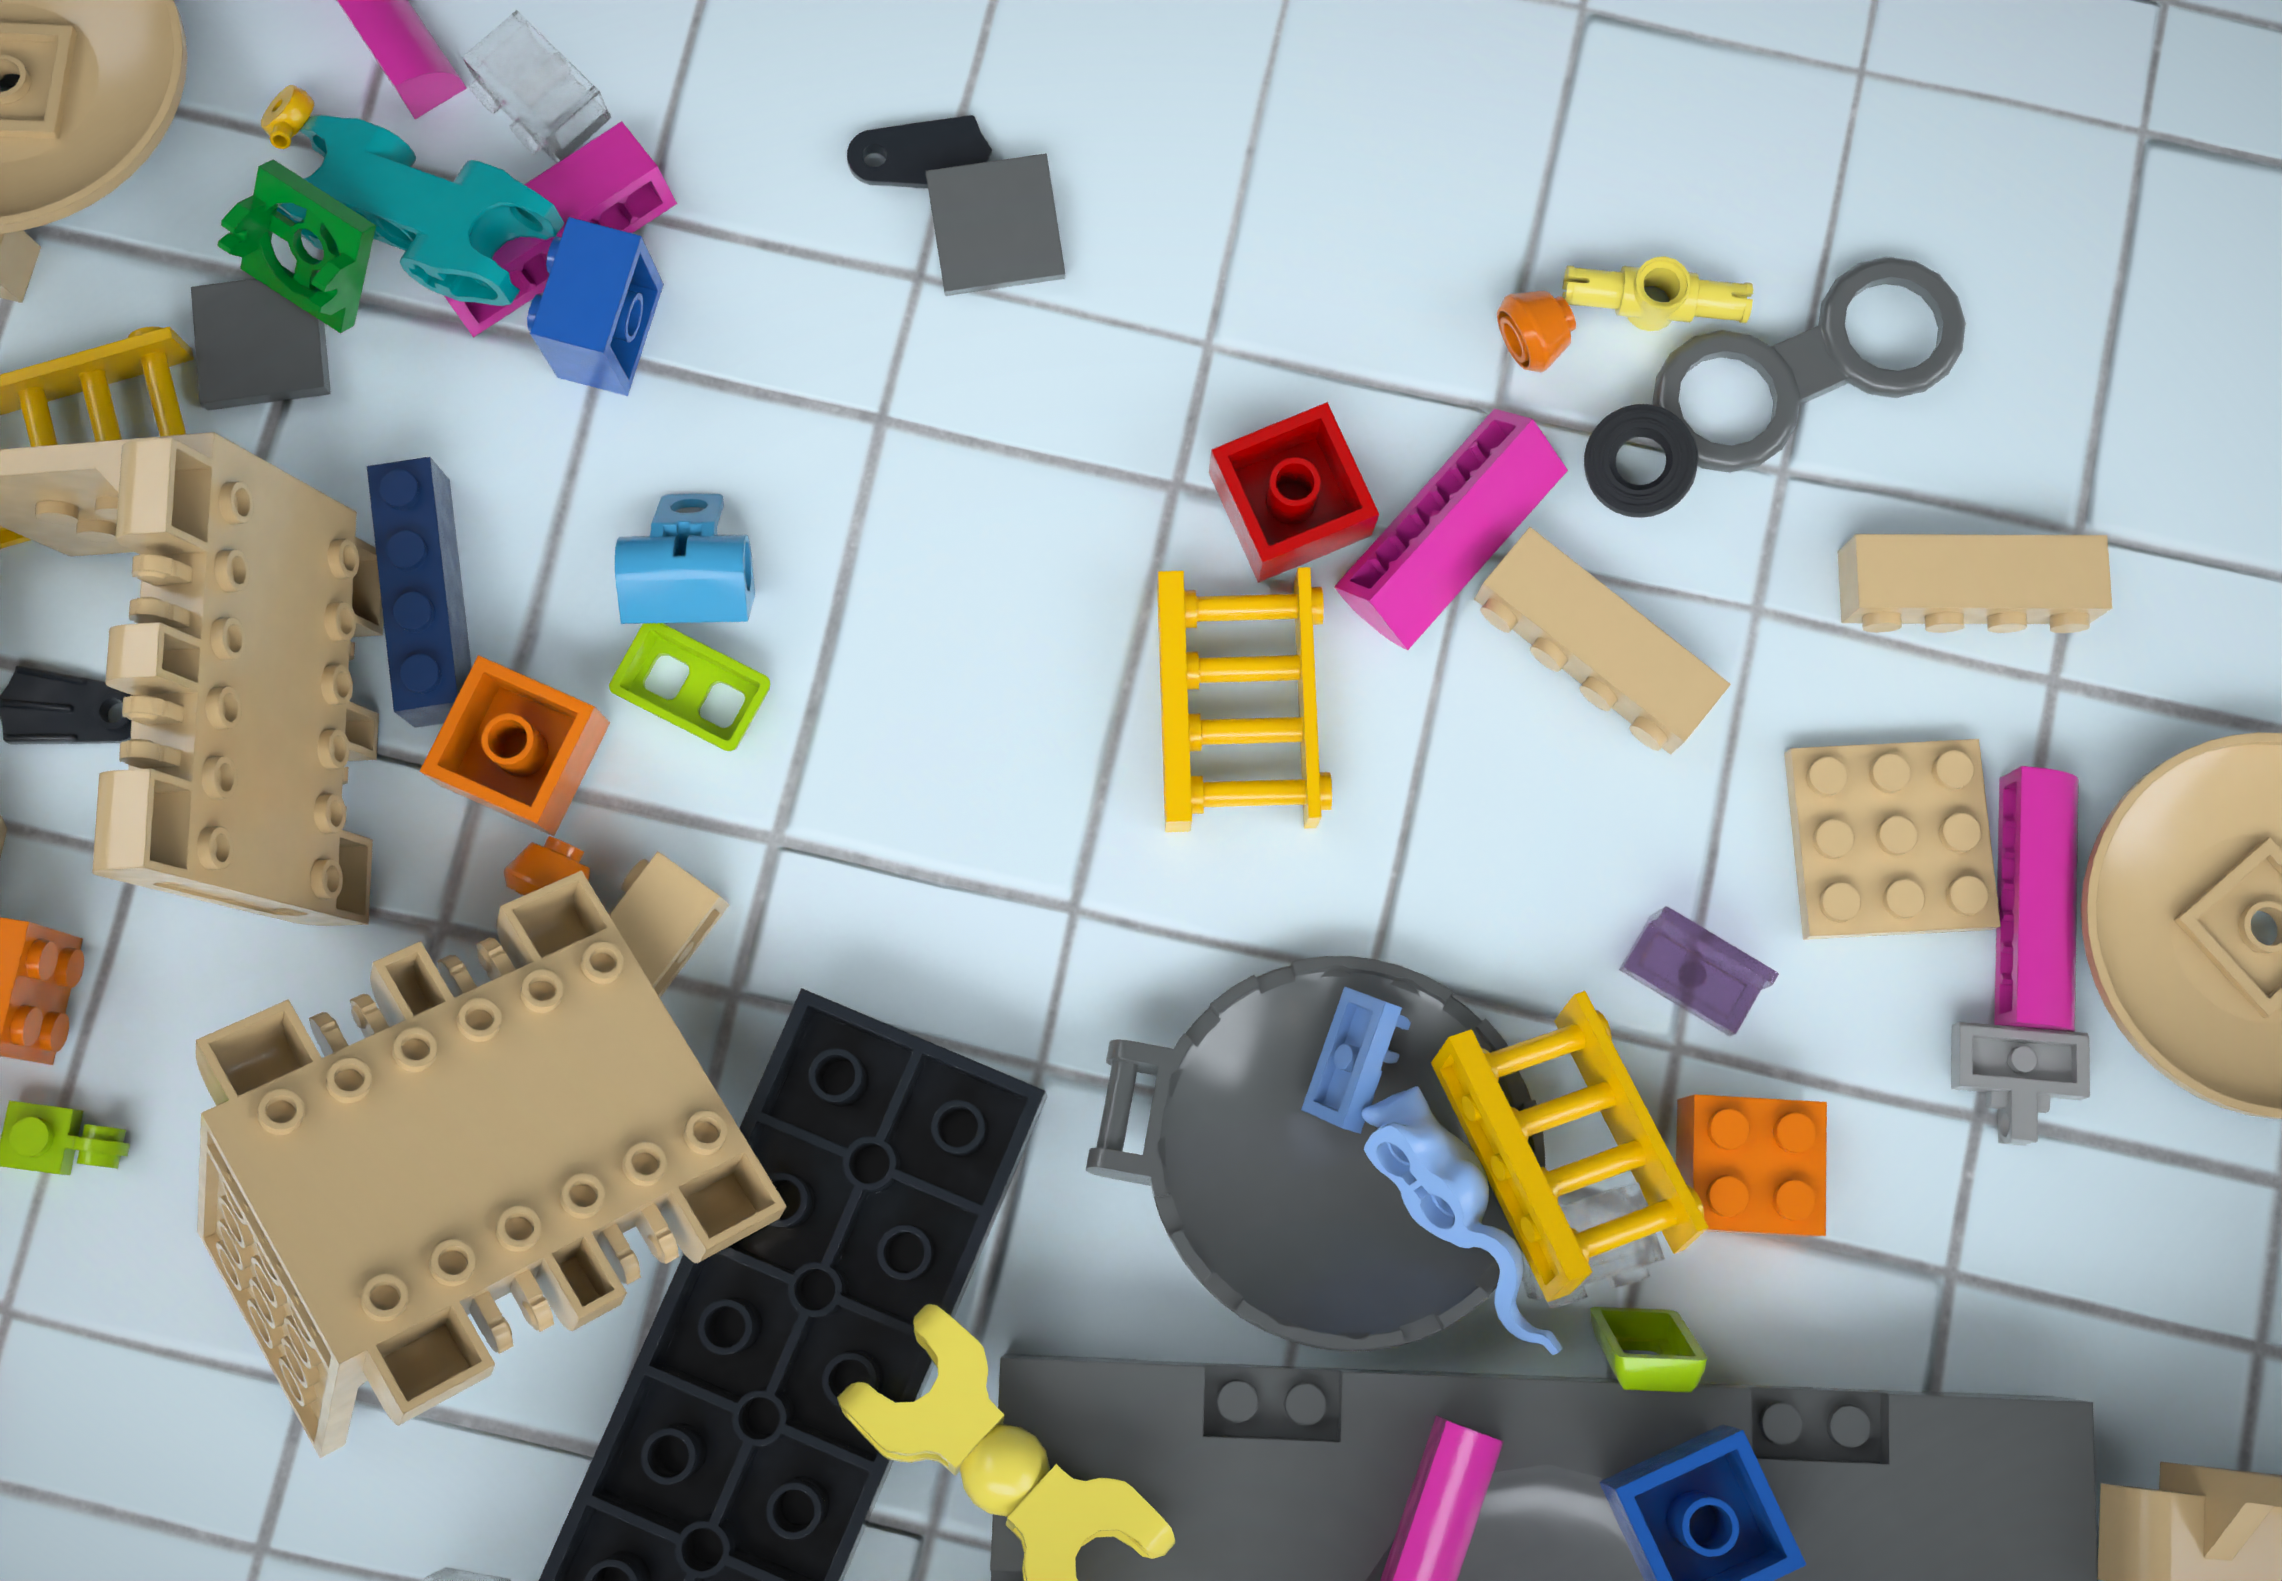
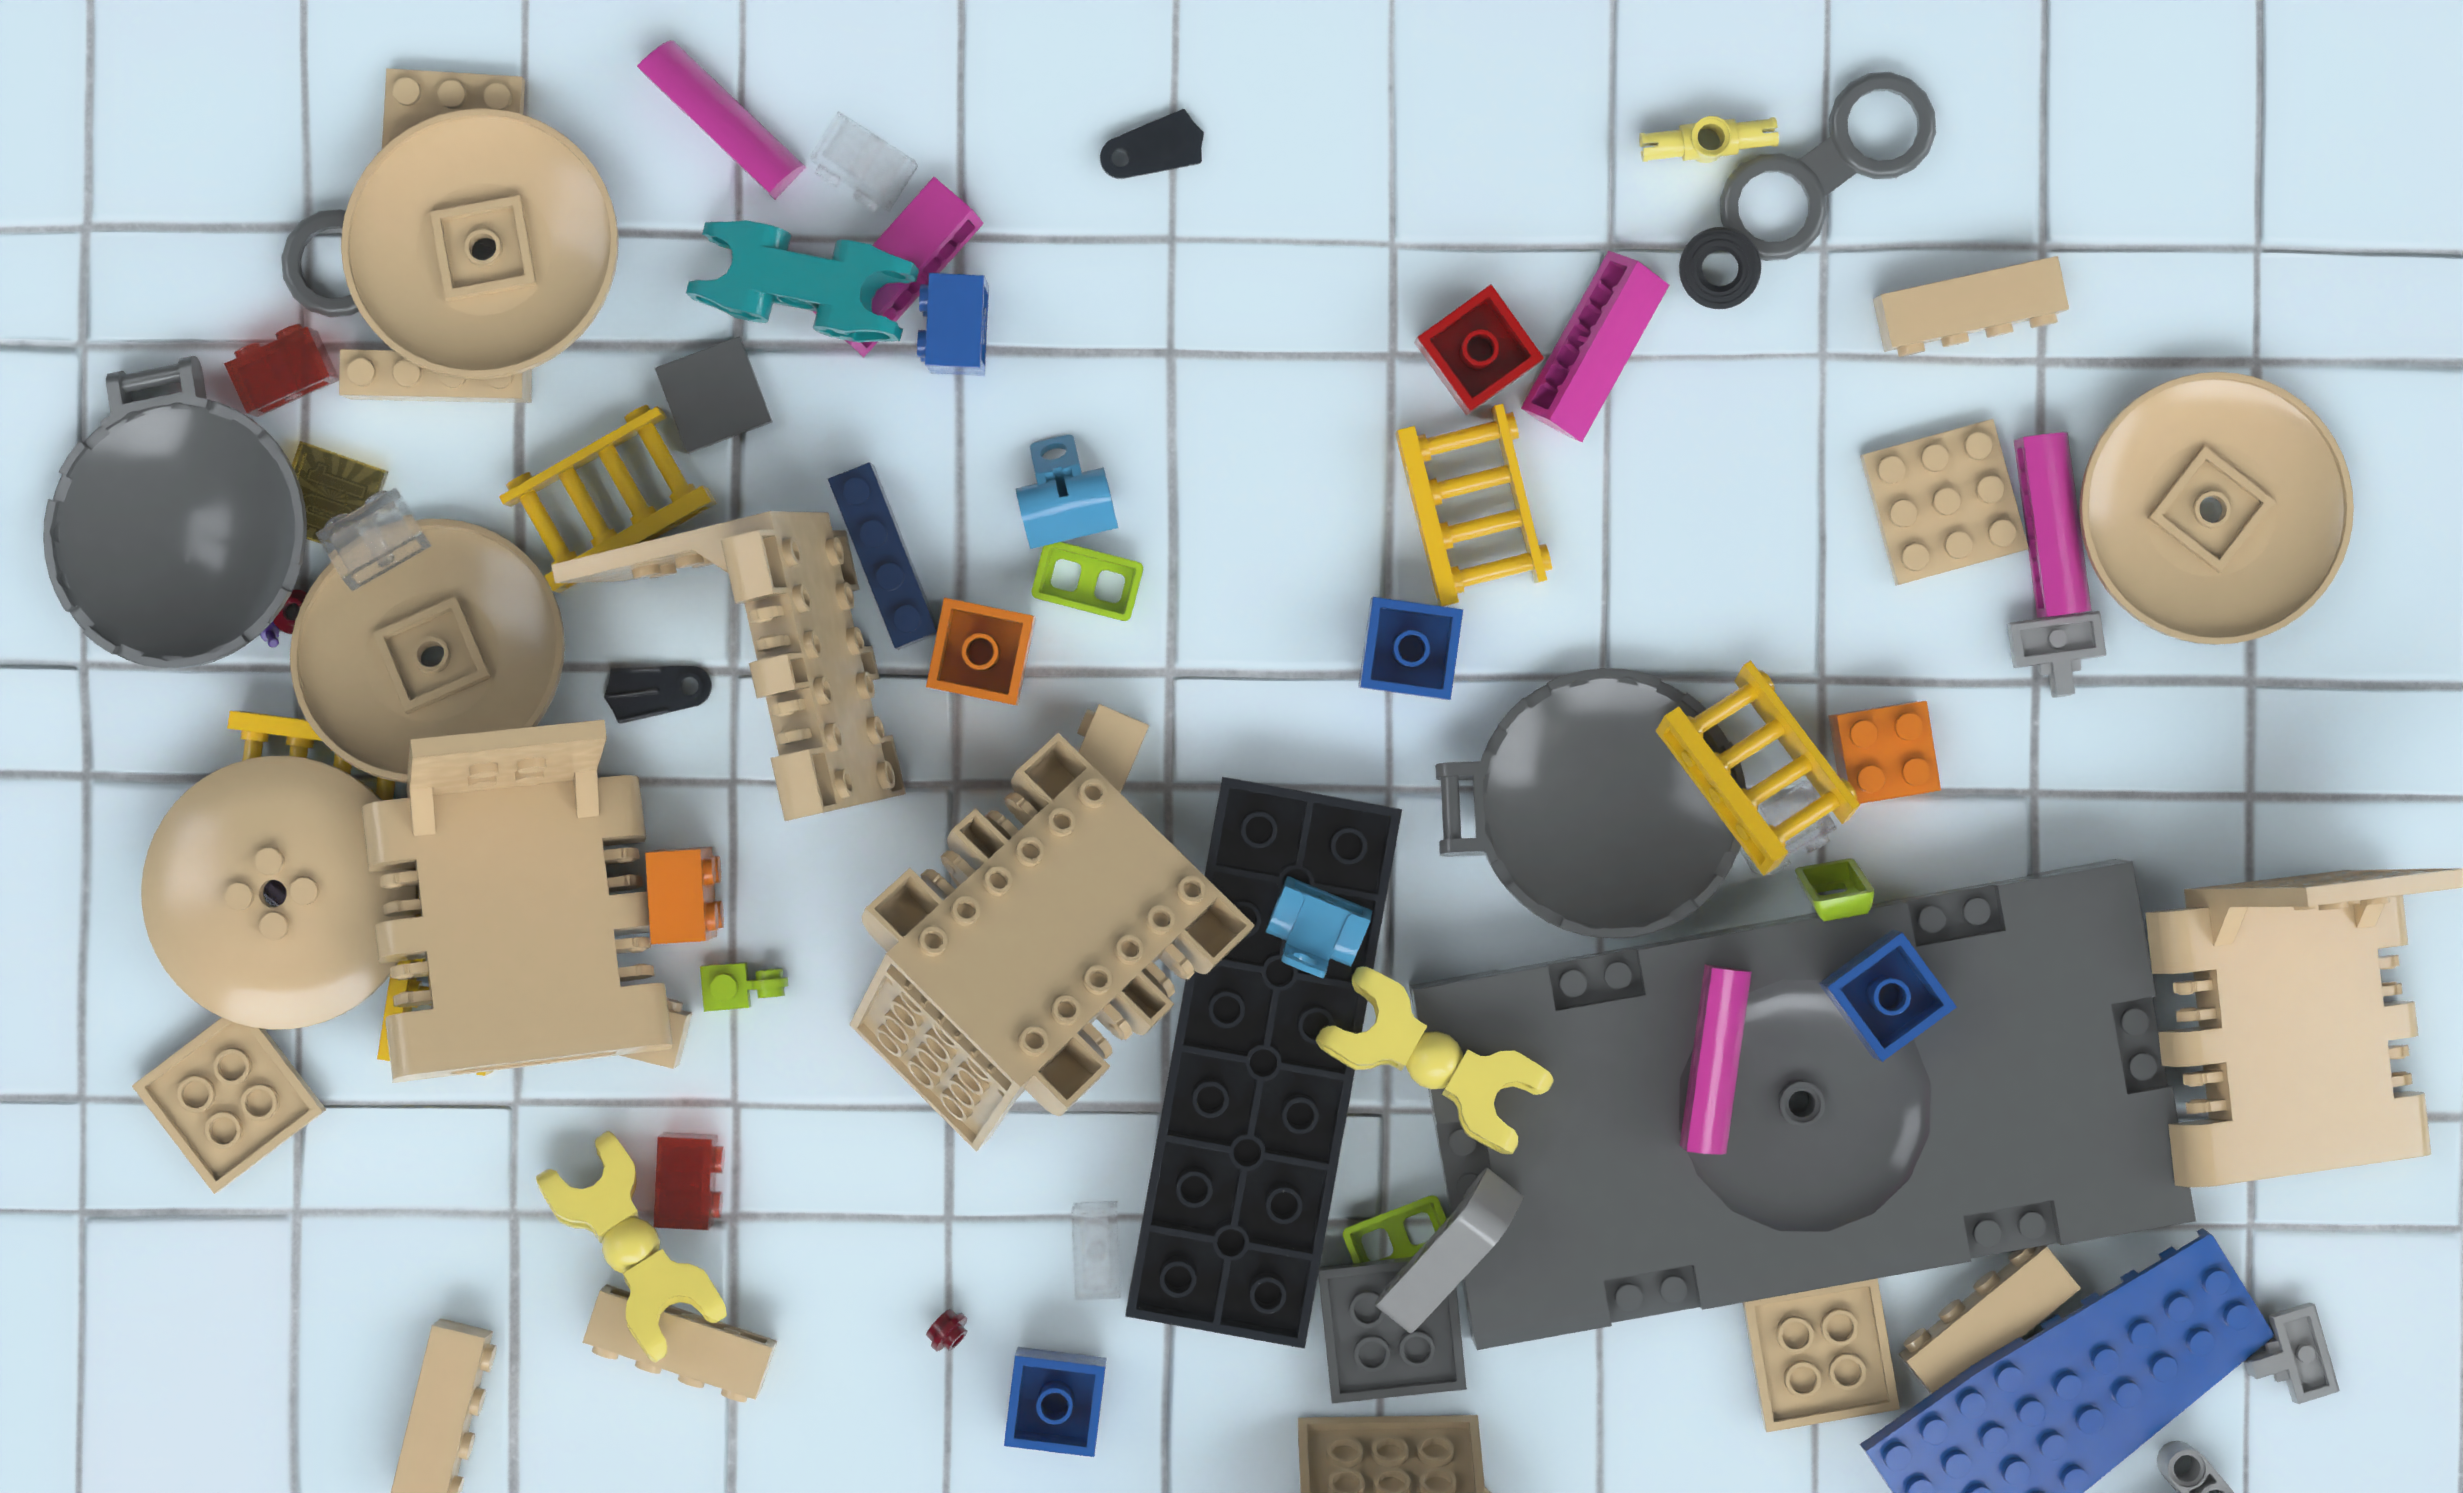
camera: 10 degrees left, 10 degrees up
green piece [217,159,376,334] -> none
yellow piece [261,85,314,149] -> none
orange cone [503,836,590,896] -> none
dark grey tile [926,153,1065,296] -> none
medium blue plate [1301,987,1411,1134] -> none
light blue animal [1362,1086,1563,1355] -> none
tan brick [1474,527,1731,755] -> none
orange cone [1497,291,1576,373] -> none
clear purple panel [1619,906,1779,1036] -> none
none -> dark azure piece [1265,876,1372,978]
none -> blue brick [1358,597,1463,700]

